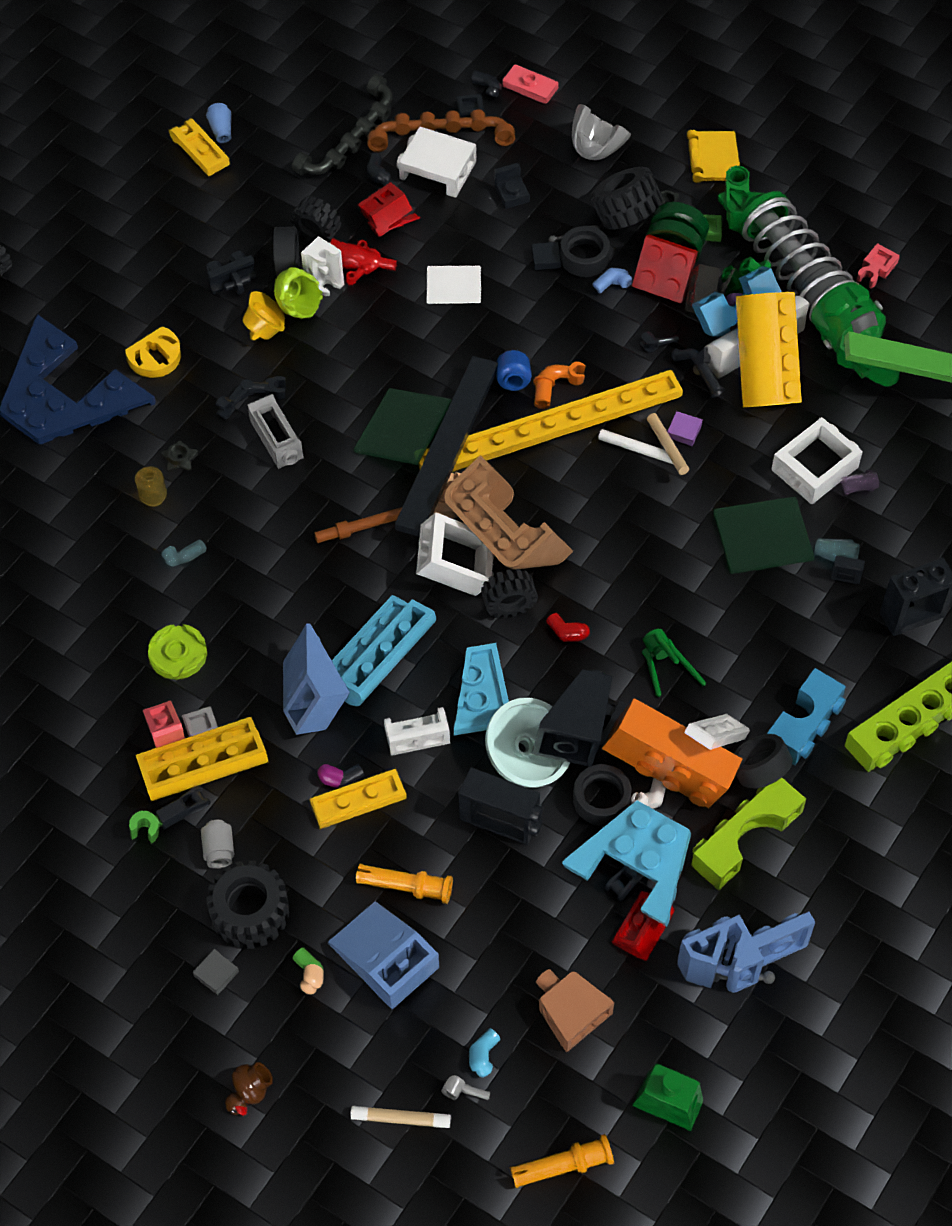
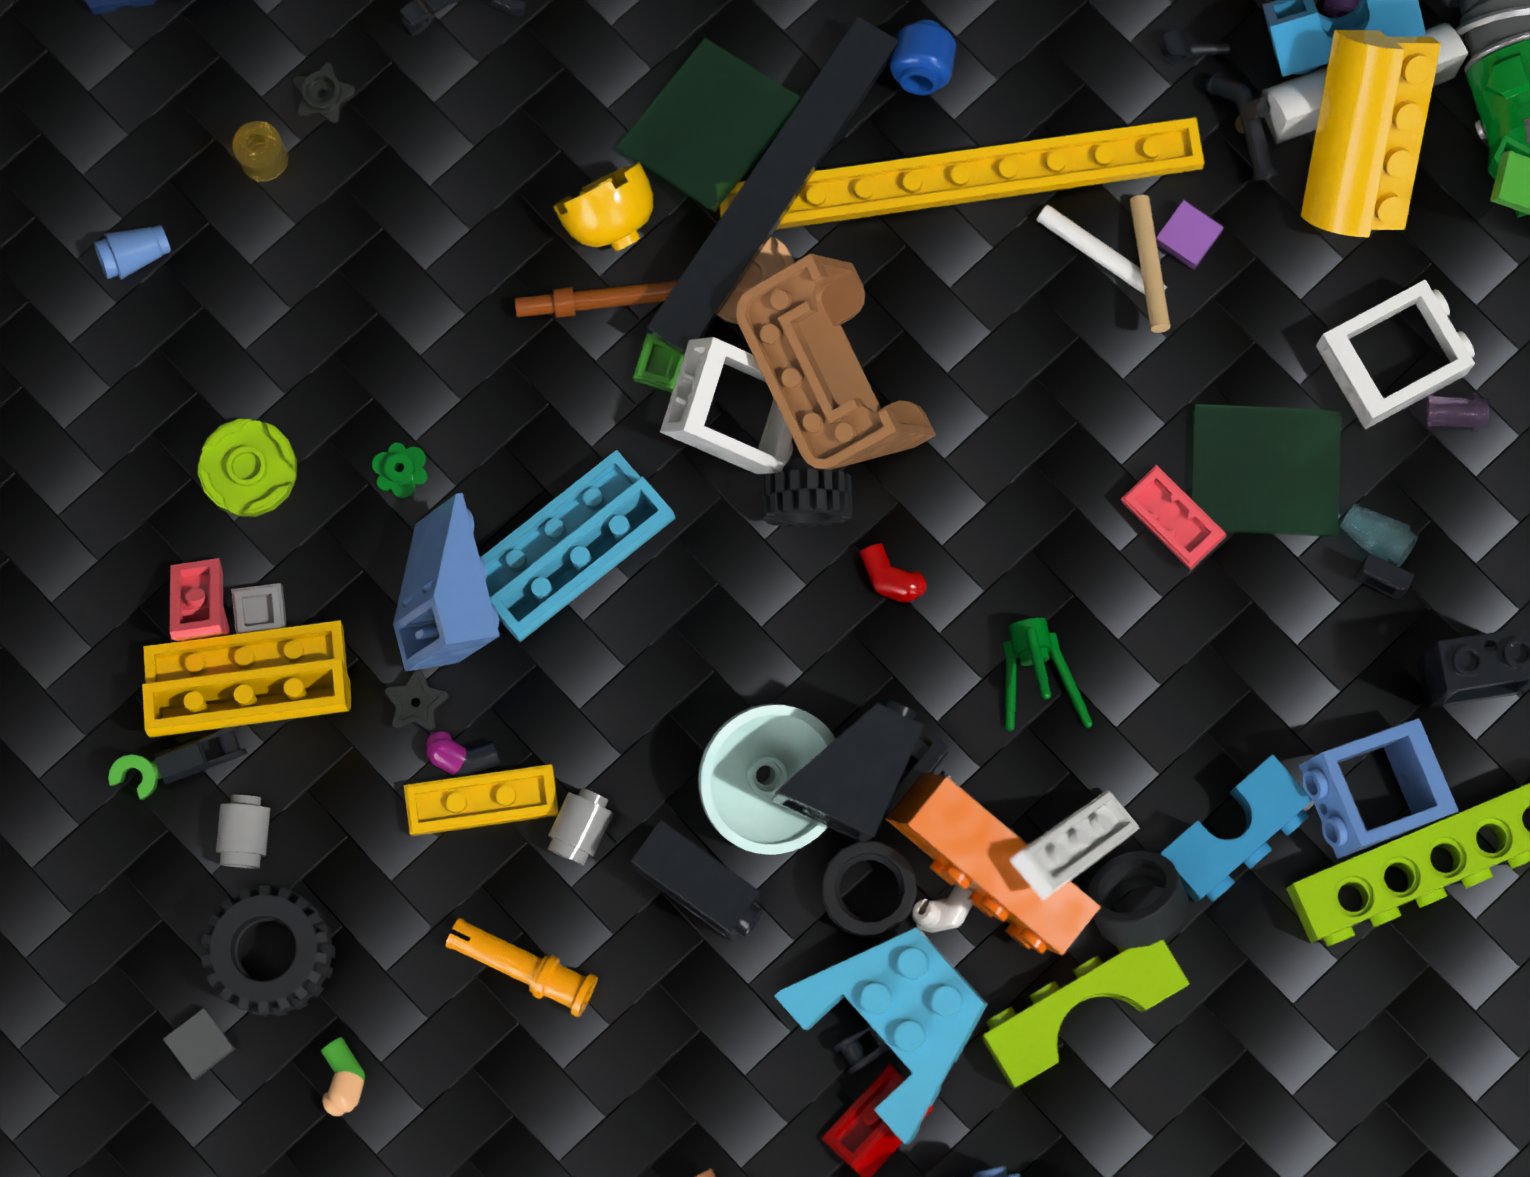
camera: 15 degrees right, 20 degrees up
clear light blue arm [162,540,206,566] -> none
light grey window [248,394,303,469] -> none
medium blue slope [328,901,439,1009] -> none
white hinge [384,707,450,756] -> none
medium azure wing [454,643,509,736] -> none
orange piece [533,362,586,409] -> none
none -> medium blue cone [94,225,171,280]
none -> green plant [372,443,427,499]
none -> pearl dark grey plate [385,670,449,732]
none -> light grey brick [547,788,613,866]
none -> yellow cylinder [553,162,653,252]
none -> bright green tile [633,333,684,392]
none -> coral plate [1121,465,1226,571]
none -> medium blue window [1298,718,1459,859]

